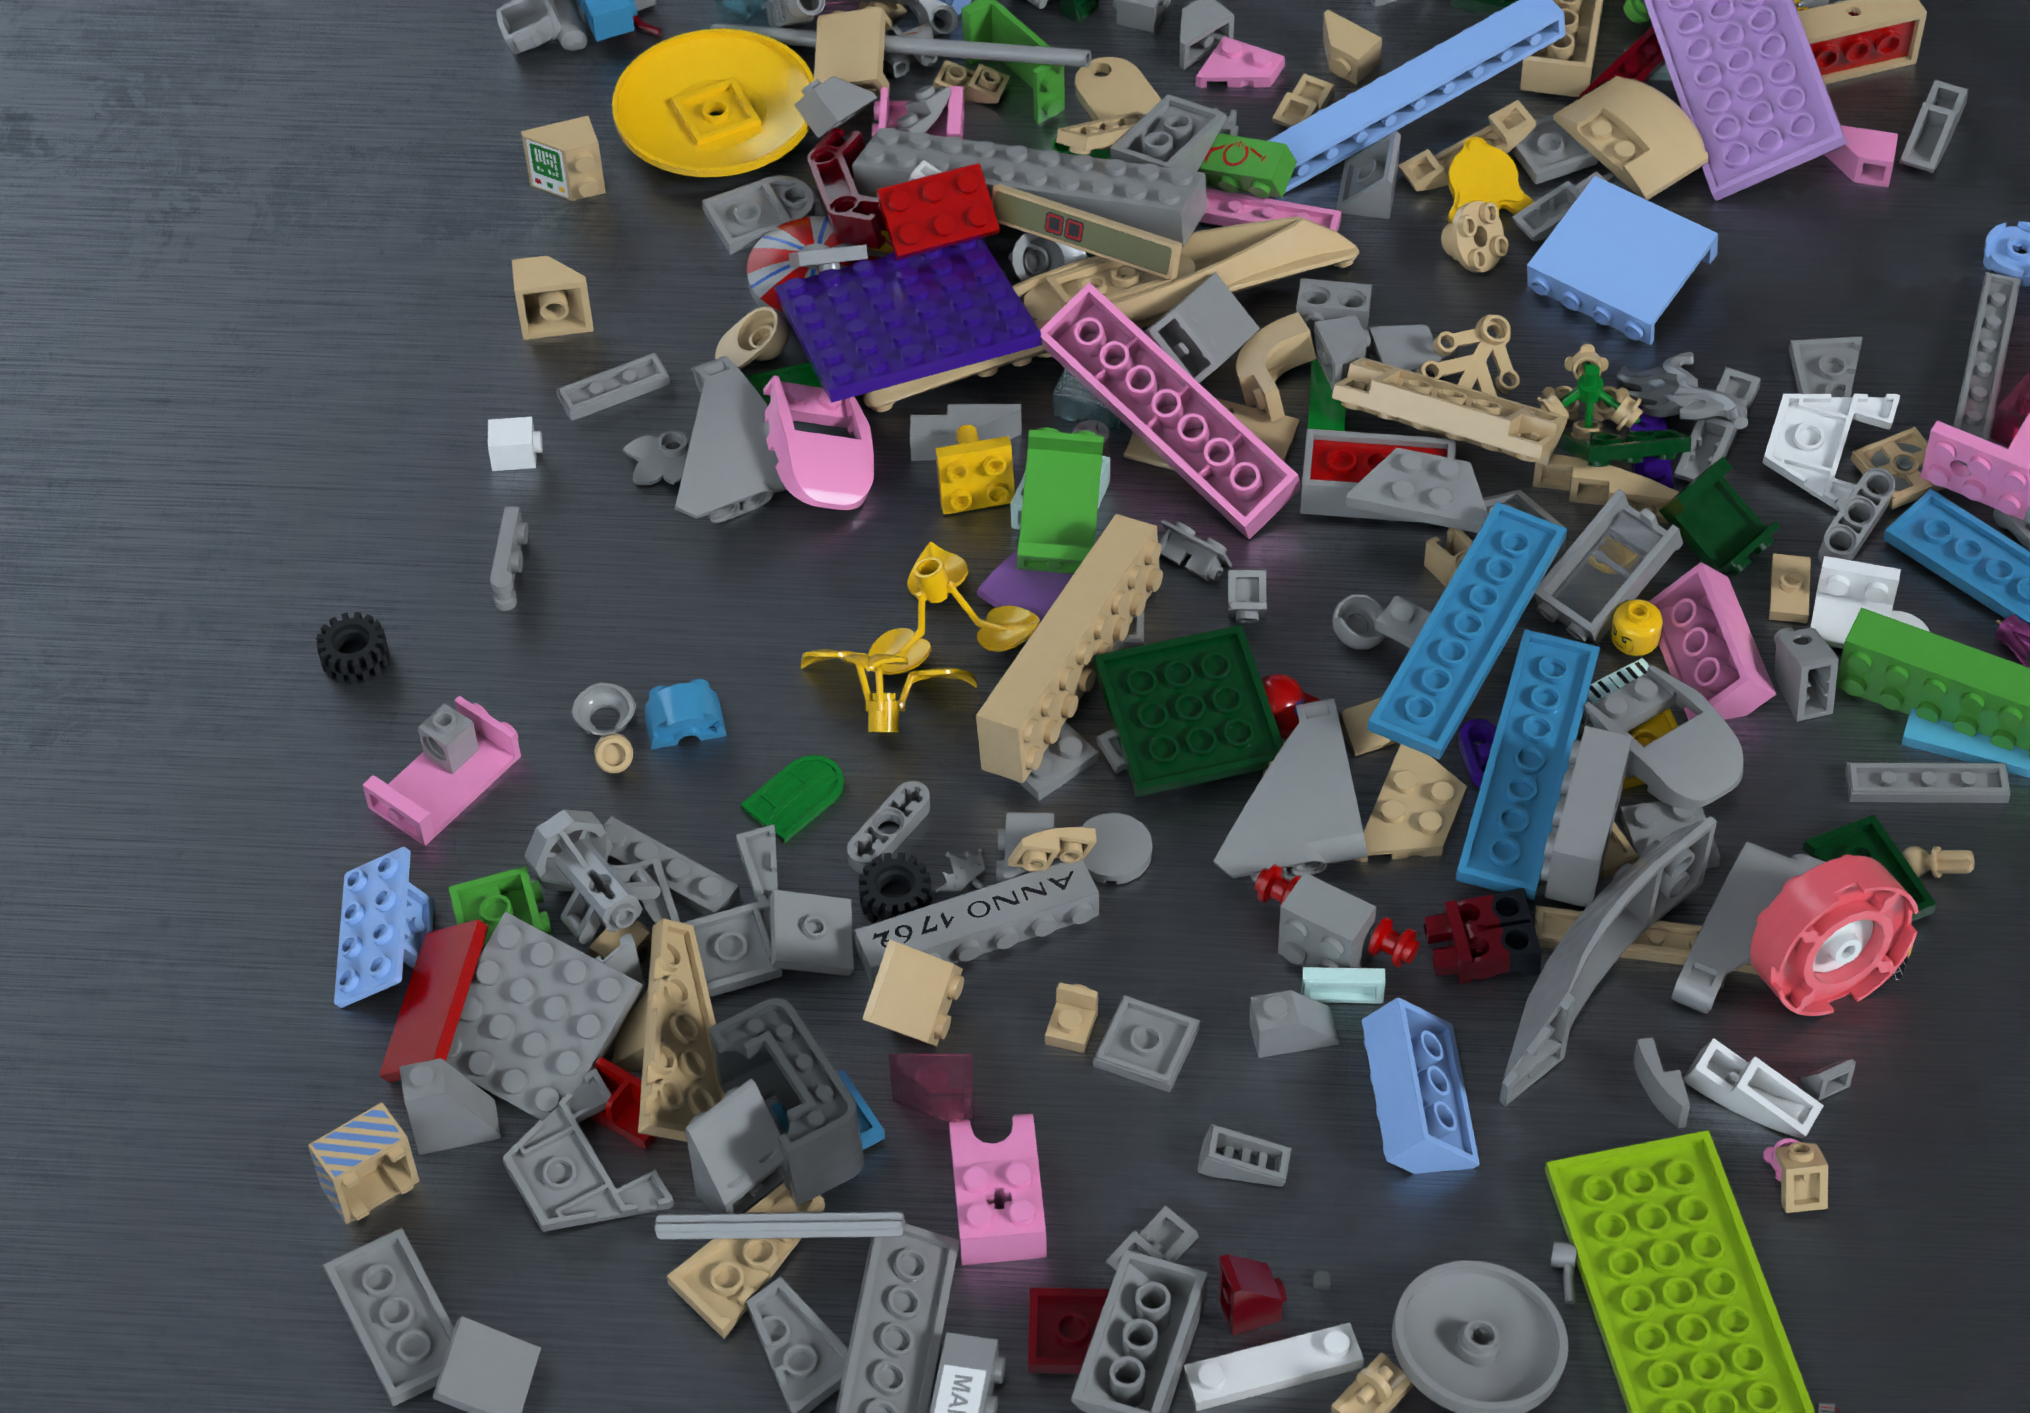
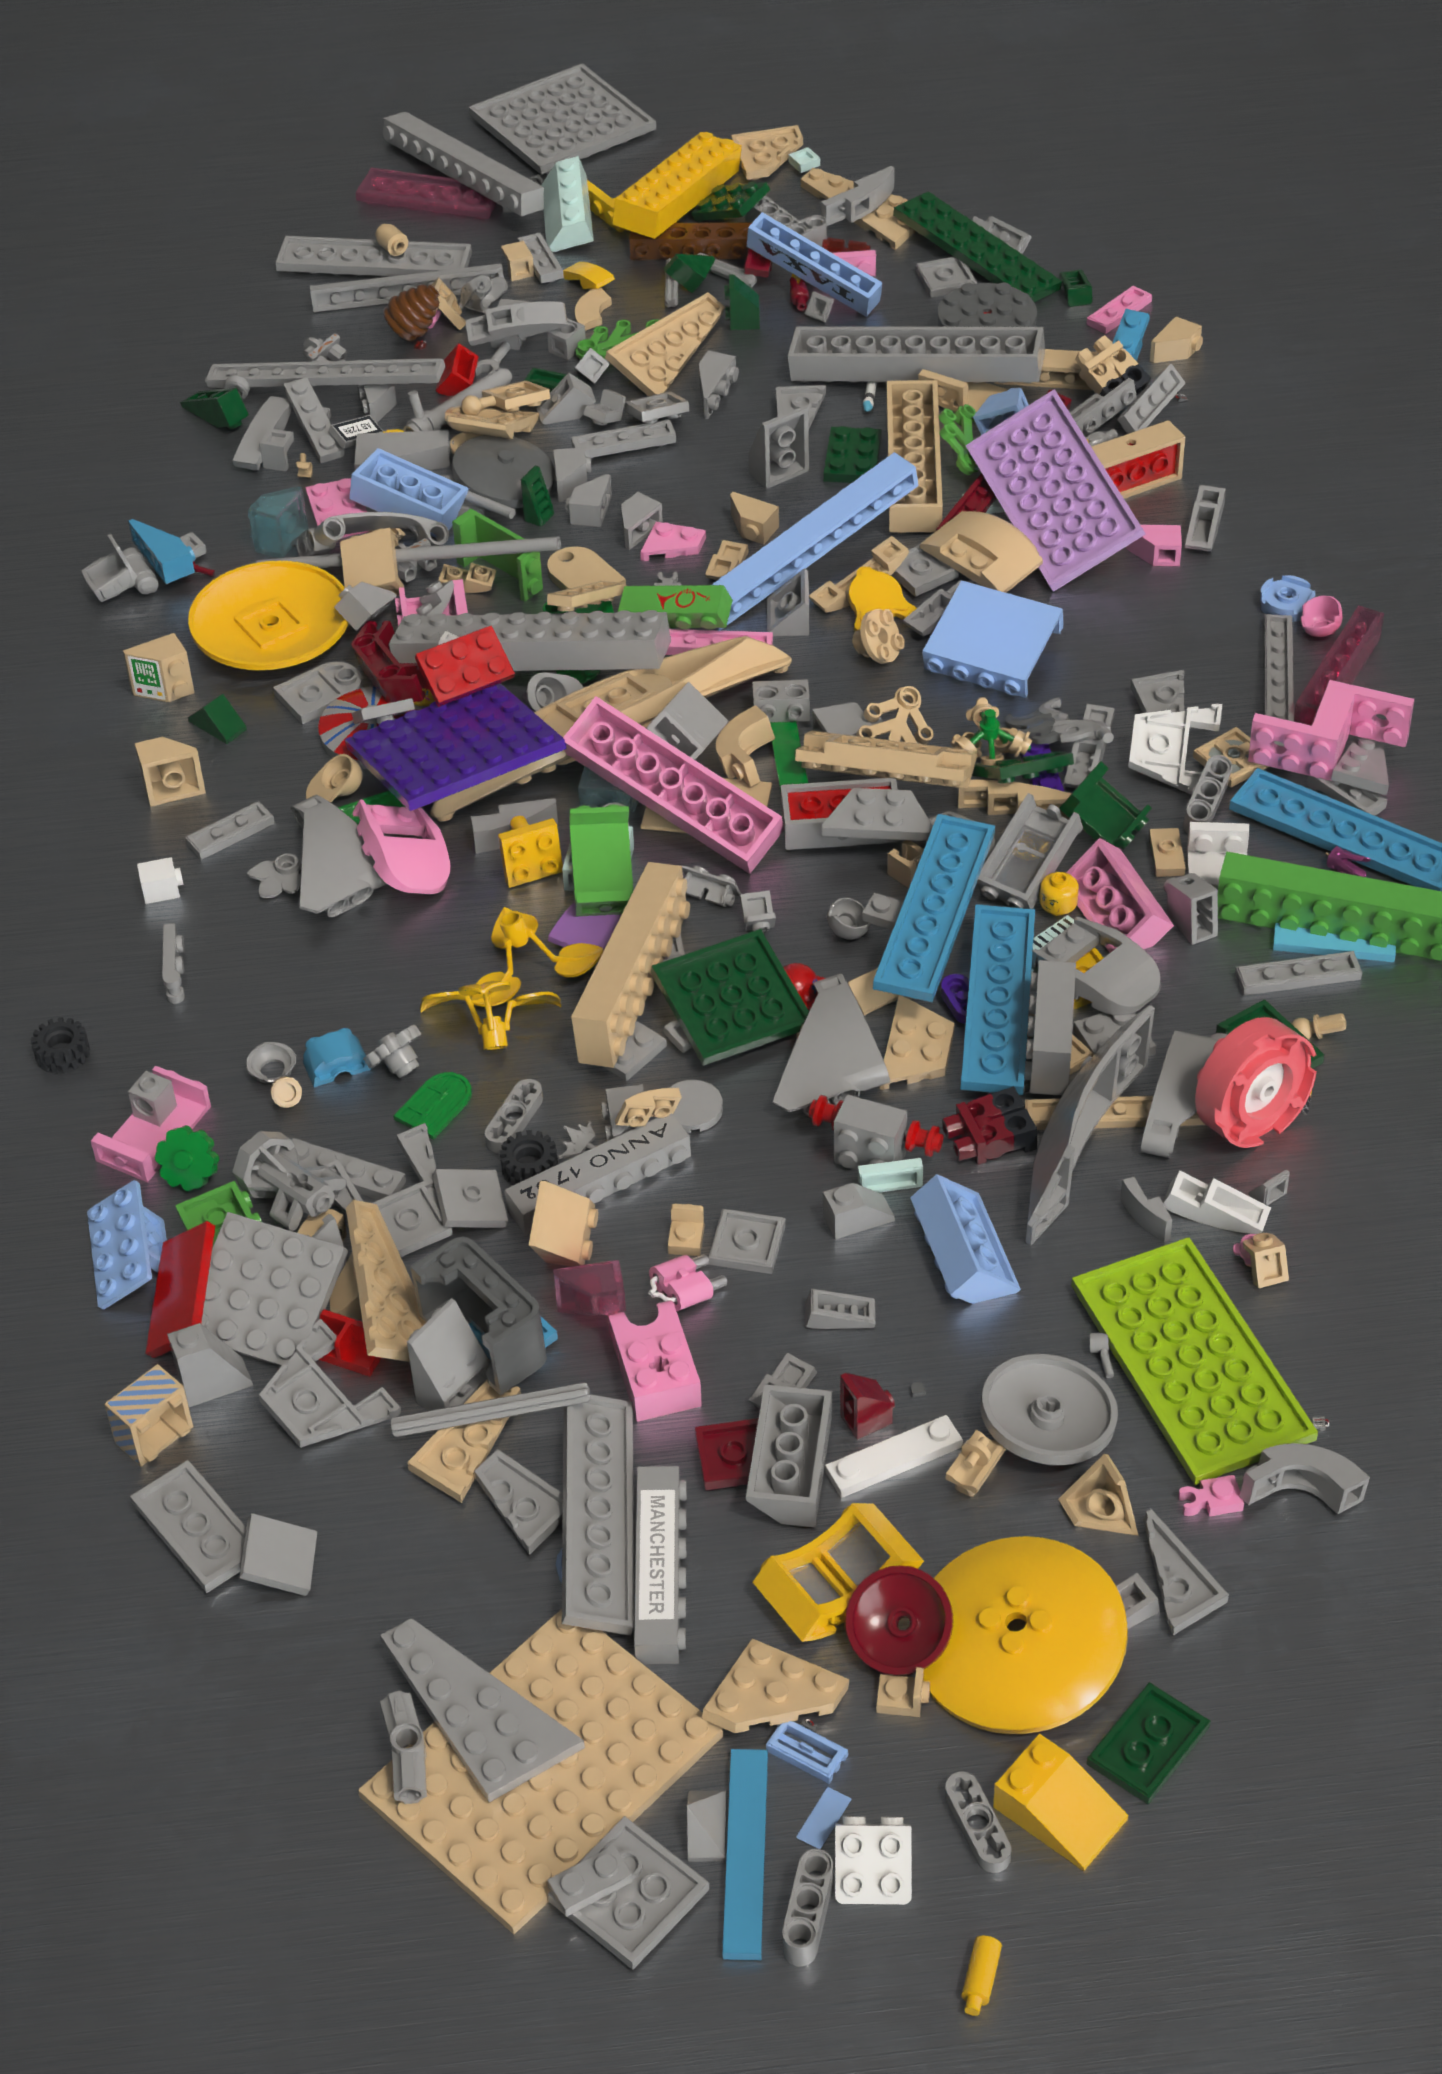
camera: 10 degrees left, 5 degrees down
tile [991,184,1183,280] -> none
light grey slope [1110,94,1227,172] -> none
light grey slope [1313,316,1371,391] -> none
none -> green plant [155,1125,219,1191]
none -> dark green slope [188,694,247,744]
none -> light grey plant [363,1024,422,1079]
none -> bright pink piece [649,1254,727,1311]

